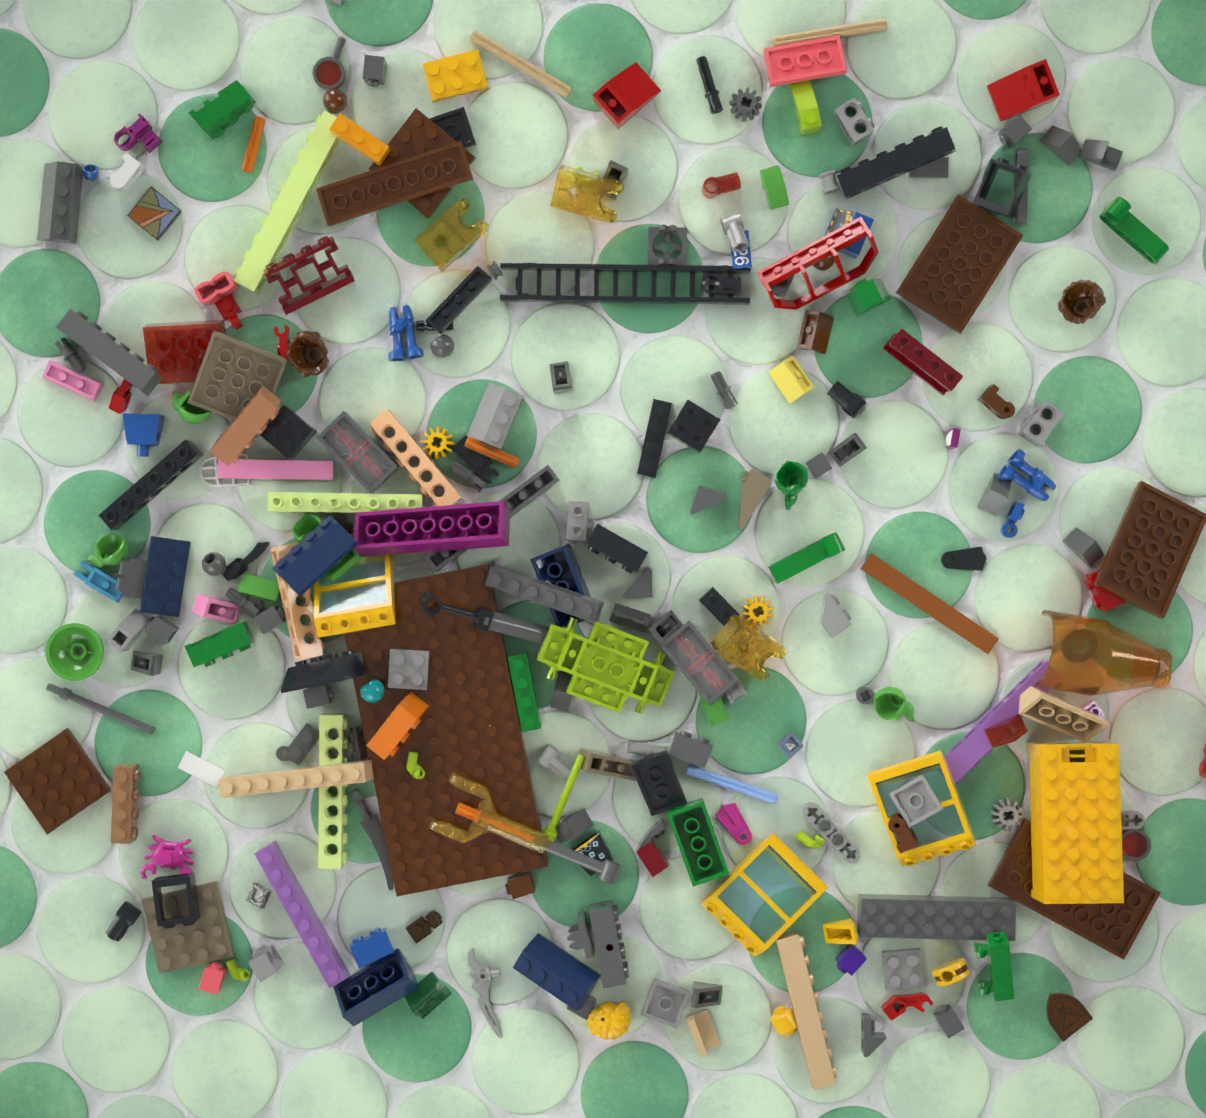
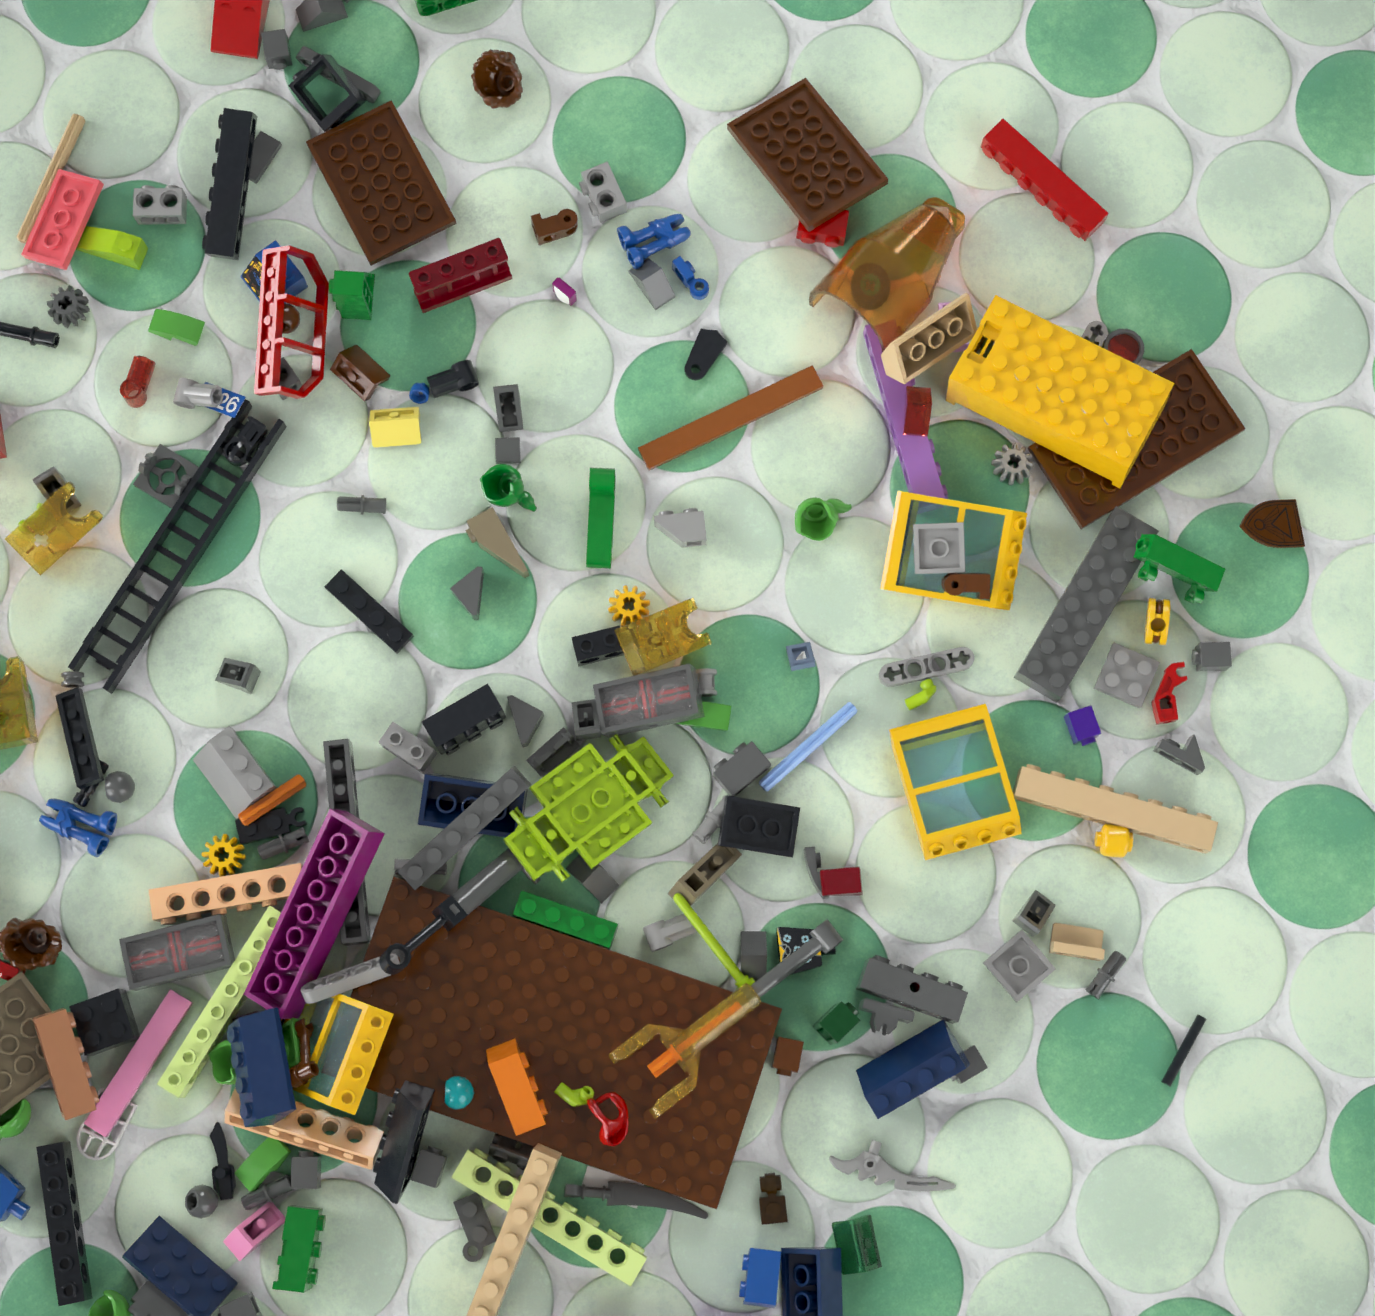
camera: 60 degrees left, 10 degrees down
light grey plate [388,649,430,690] -> none
yellow hair [587,1001,632,1040] -> none
black brick [667,400,721,454] -> none
green brick [667,798,729,887] -> none
dark pink piece [716,803,752,845] -> none
light grey bush [819,170,840,194] -> none
yellow slope [822,919,858,944] -> none
dark grey bush [856,687,874,704] -> none
dark grey slope [1063,527,1104,568] -> none
none -> reddish brown brick [289,1018,319,1088]
none -> light grey beam [301,954,400,1004]
none -> blue hinge [409,383,430,404]
none -> red piece [587,1092,629,1146]
none -> dark green brick [812,1001,861,1045]
none -> dark grey axle [1085,951,1126,1000]

